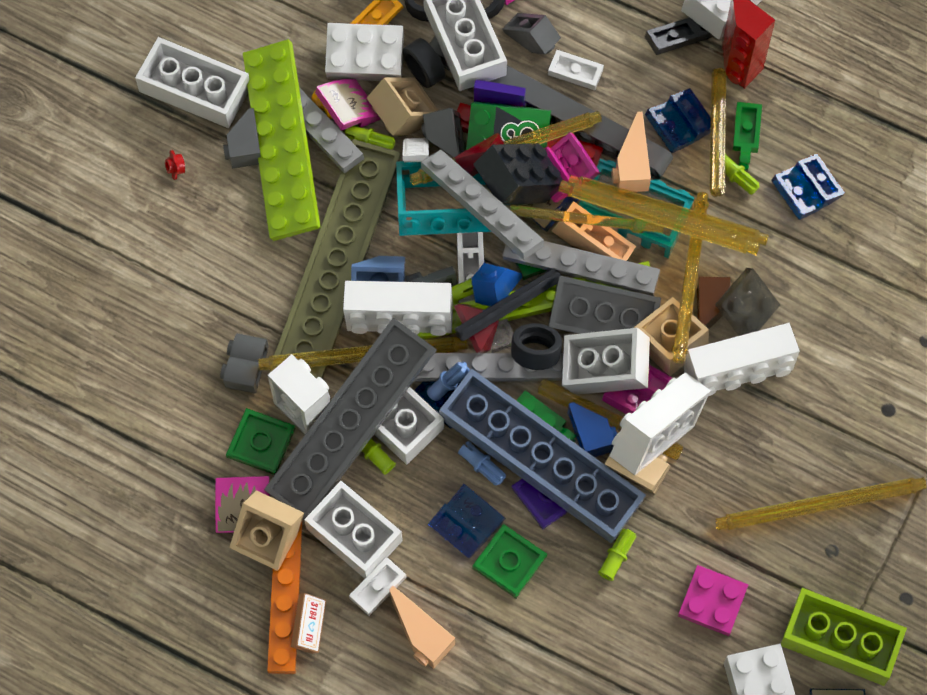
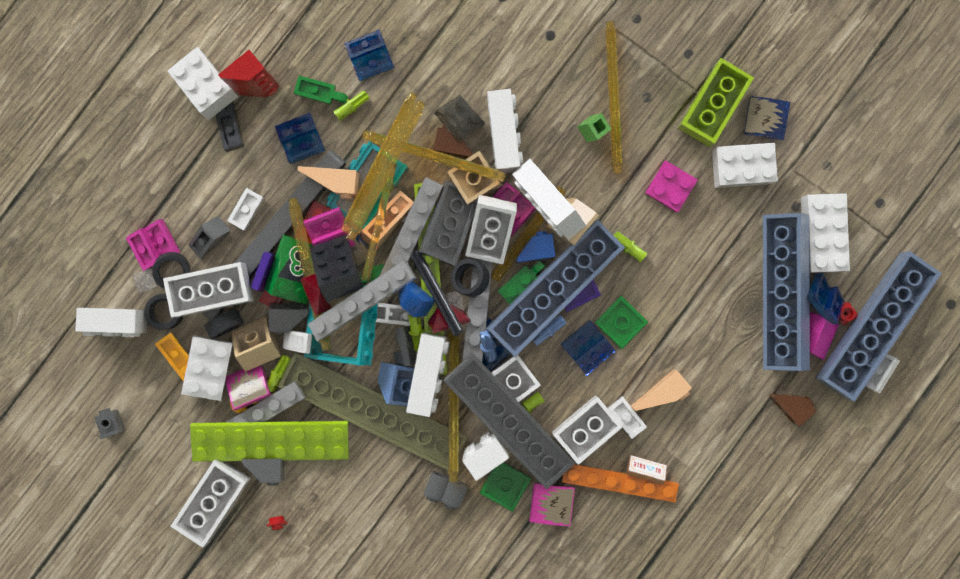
camera: 80 degrees left, 20 degrees up
tan slope [229,490,304,570] -> none
clear yellow axle [710,68,726,197] -> none
none -> bright green brick [577,113,611,142]

